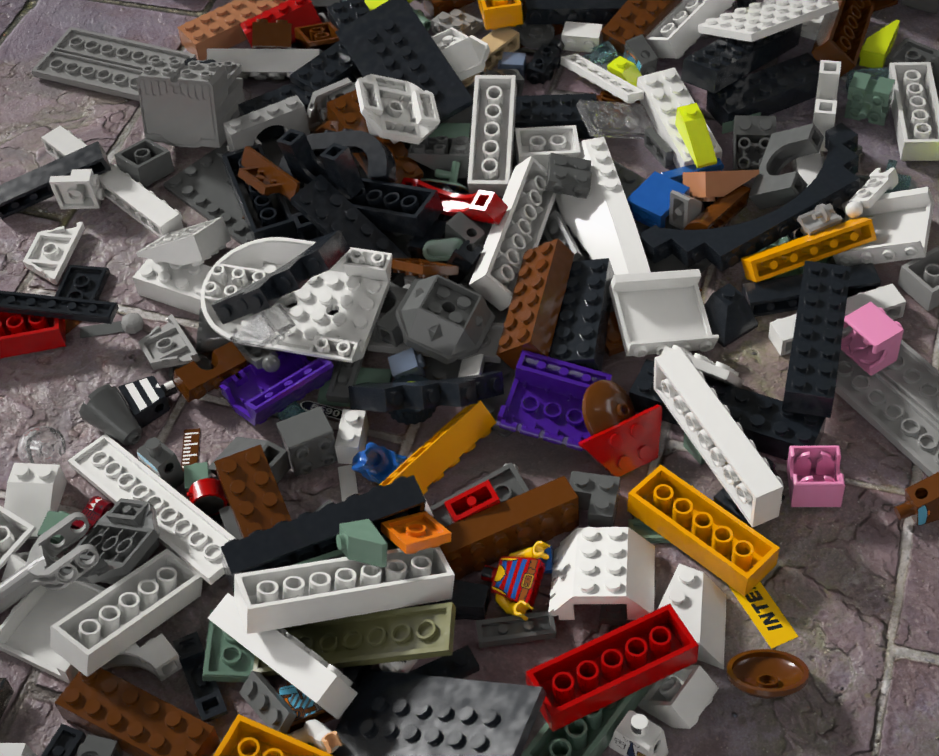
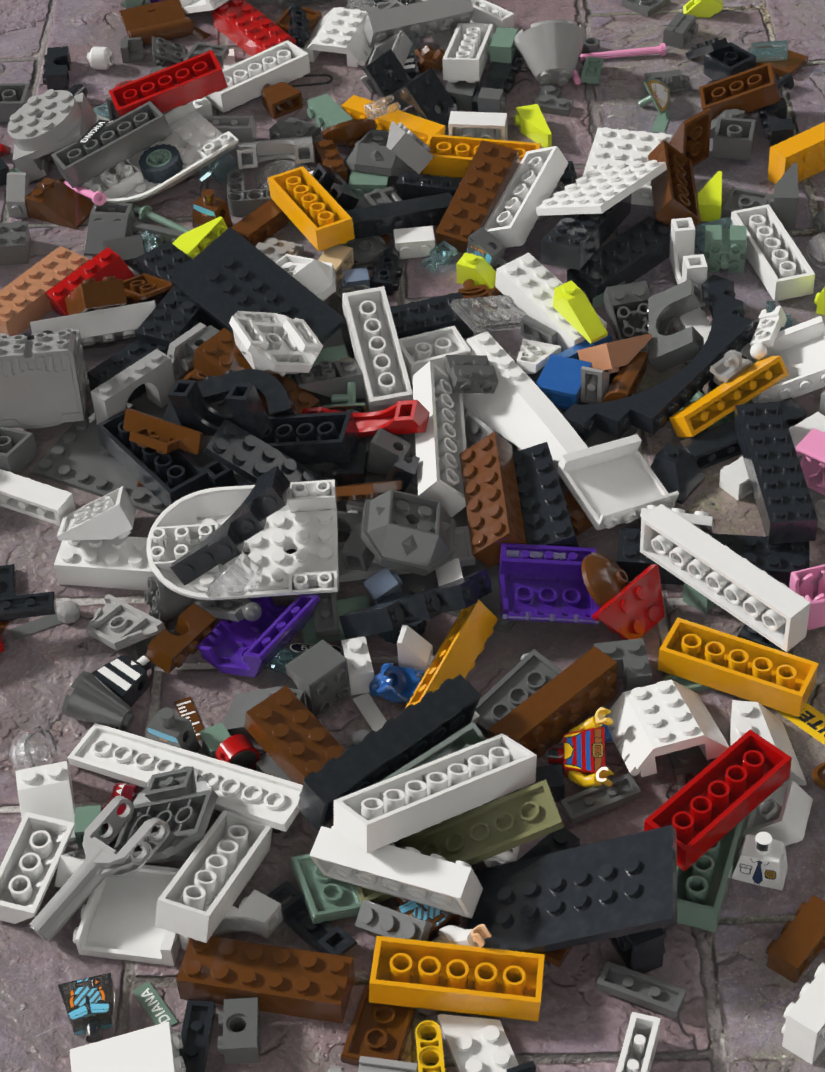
camera: 20 degrees left, 5 degrees down
sand green slope [336,519,387,568] -> none
orange plate [381,511,451,554] -> none
sand green tile [423,238,464,262] -> none
red brick [444,480,501,523] -> none
white plate [560,54,644,103] -> none
none -> sand green sticker [133,981,178,1026]
none -> white slope [397,625,435,679]
none -> white wing [516,339,561,374]

